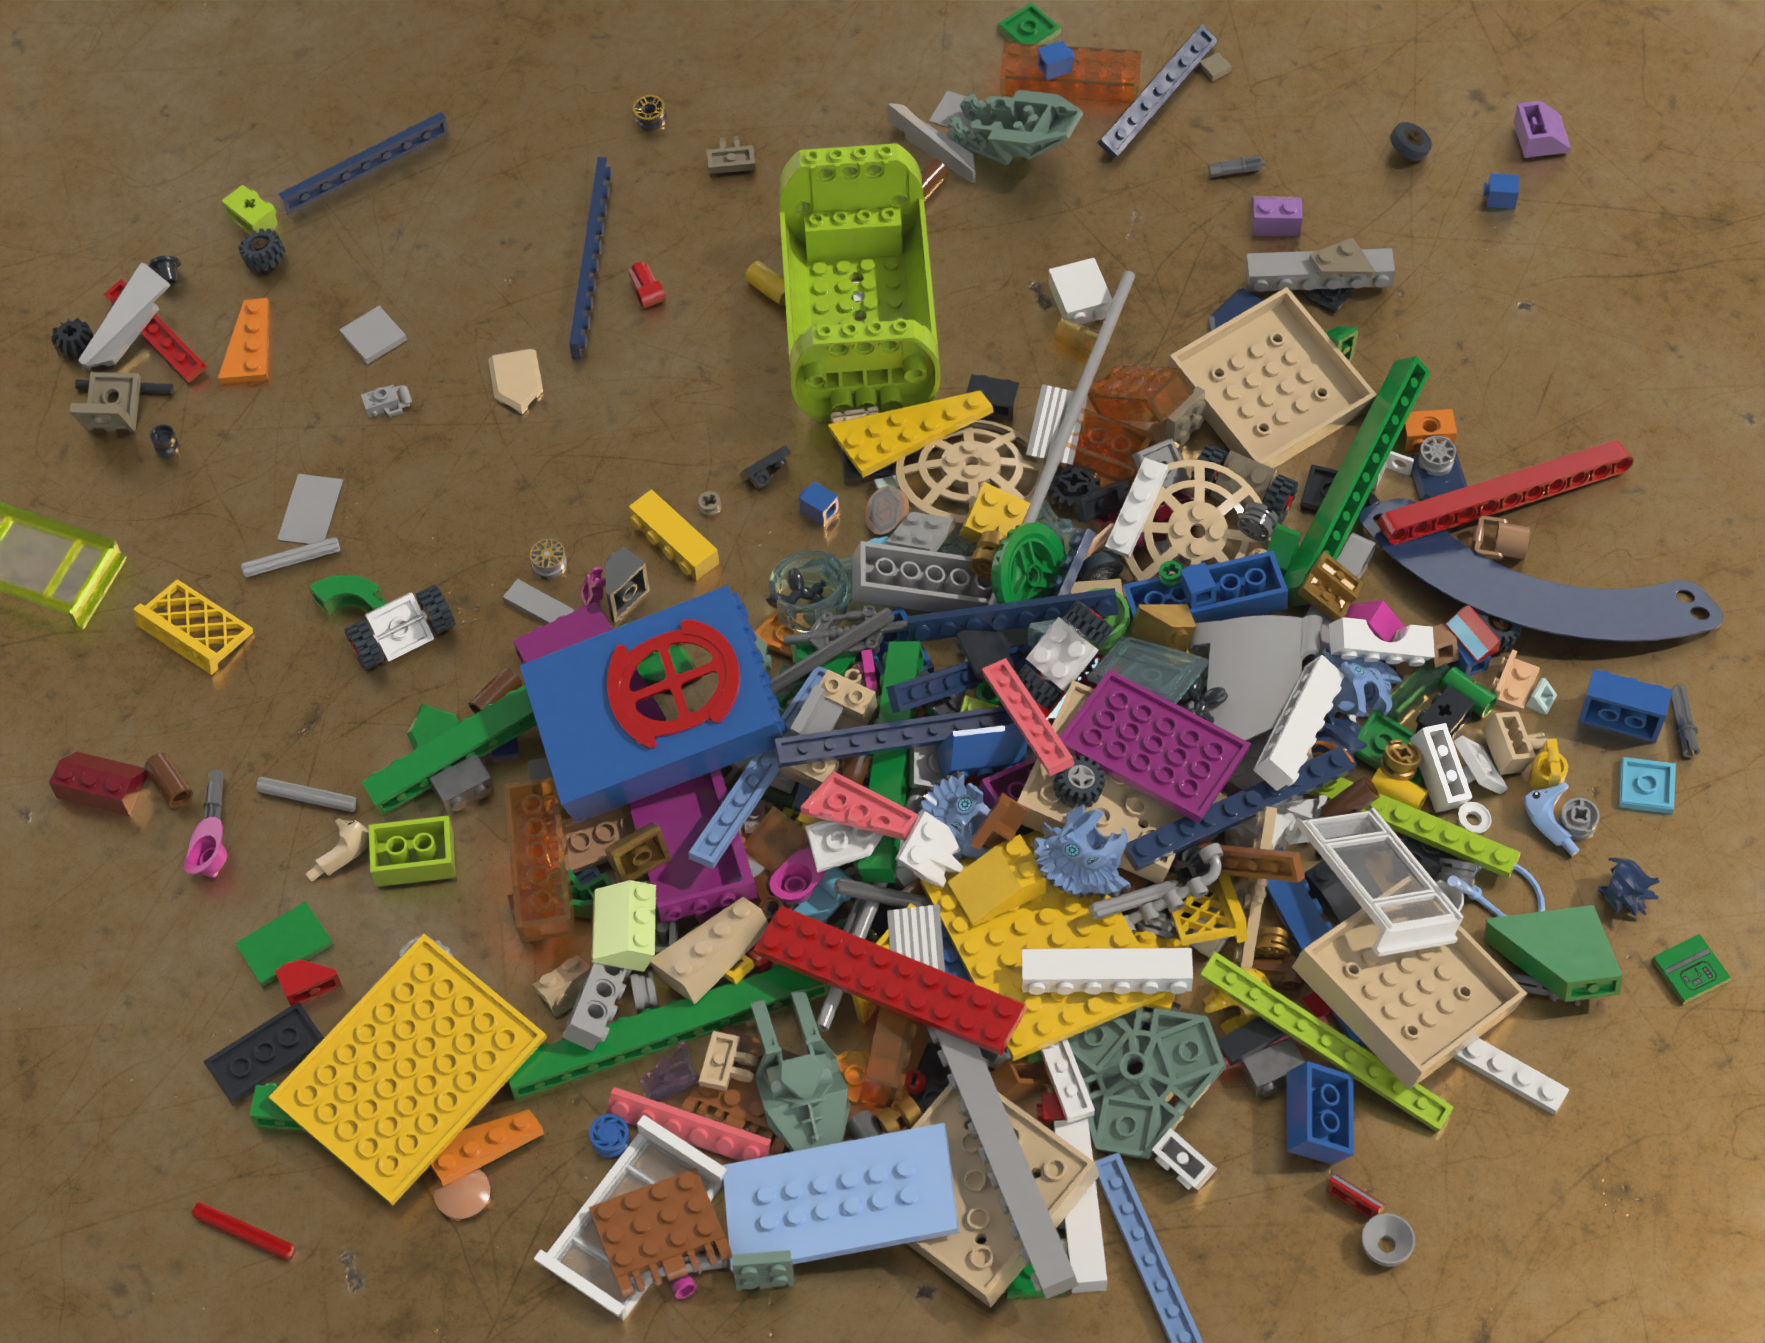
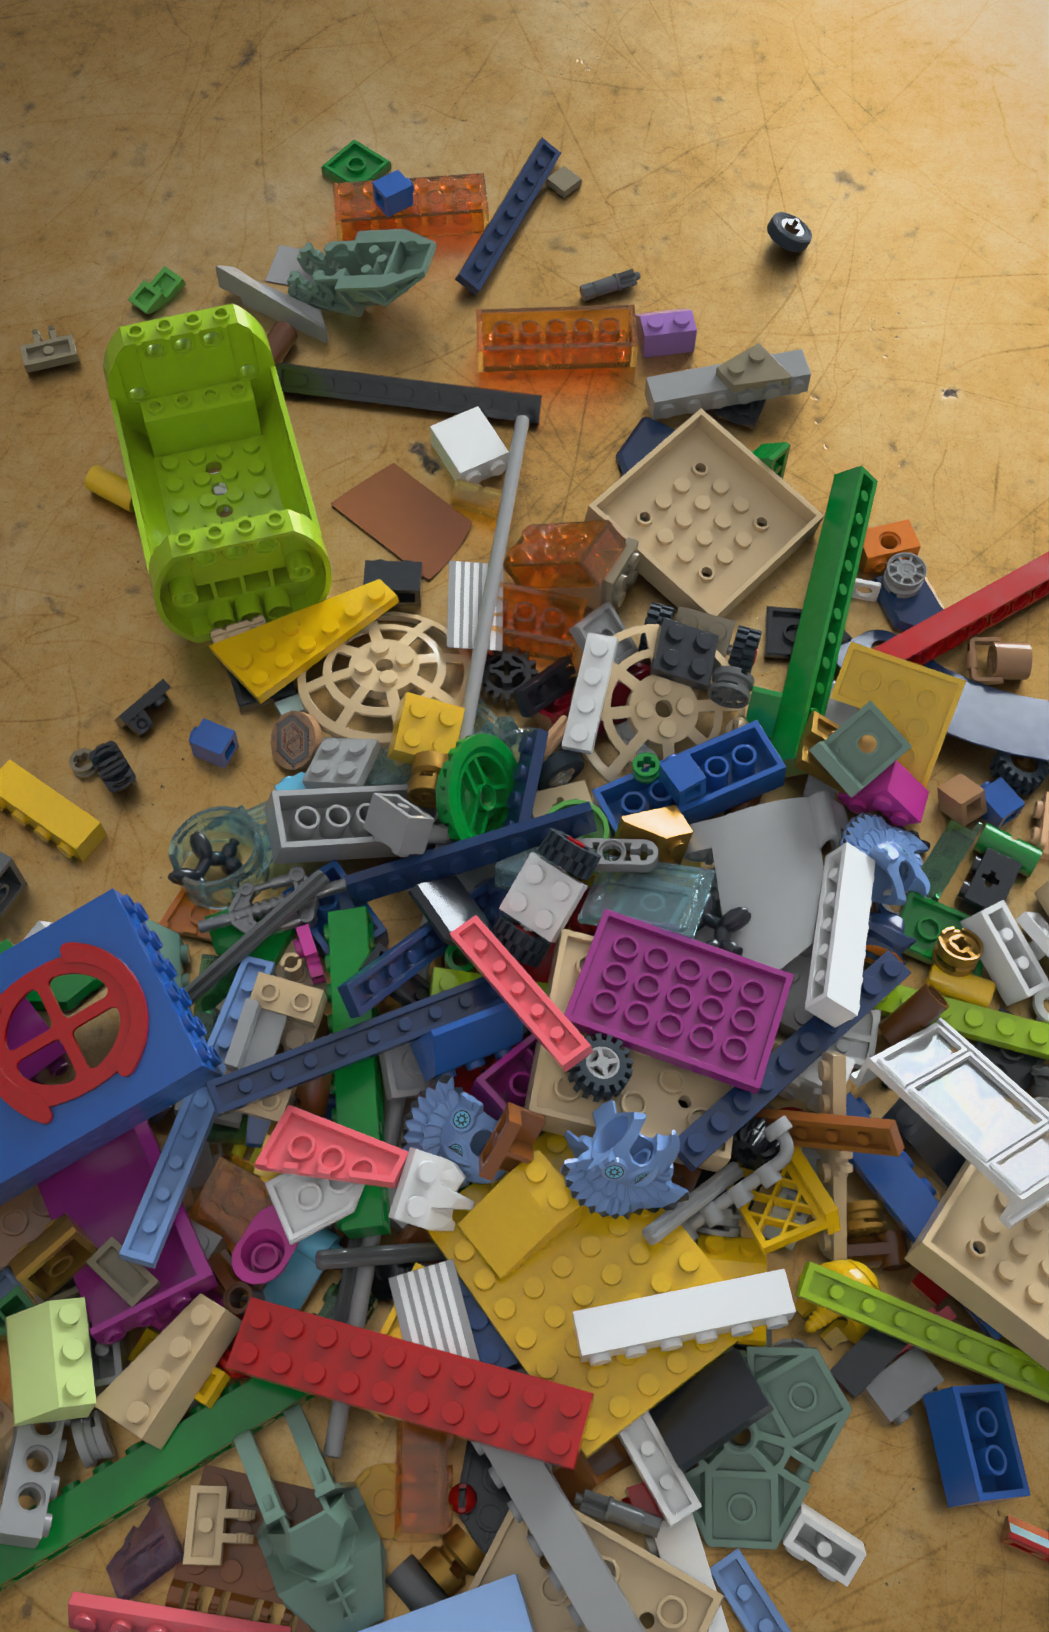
camera: 15 degrees left, 5 degrees up
white arch [1329,617,1435,666] -> none
slope [1445,605,1500,663] -> none
blue brick [1483,173,1519,209] -> none
medium lavender slope [1513,101,1571,158] -> none
none -> dark tan tile [86,1237,162,1307]
none -> black gear [89,741,136,793]
none -> bright green slope [128,266,186,315]
none -> black plate [276,363,542,423]
none -> dark orange sticker [331,463,472,580]
none -> light grey brick [363,793,450,857]
none -> clear orange brick [476,304,638,372]
none -> dark grey piece [573,1489,662,1538]
none -> light grey beam [576,838,658,872]
none -> black tile [649,1347,774,1472]
none -> black plate [650,617,719,691]
none -> sand green bracket [809,700,912,798]
none -> yellow plate [830,642,966,788]

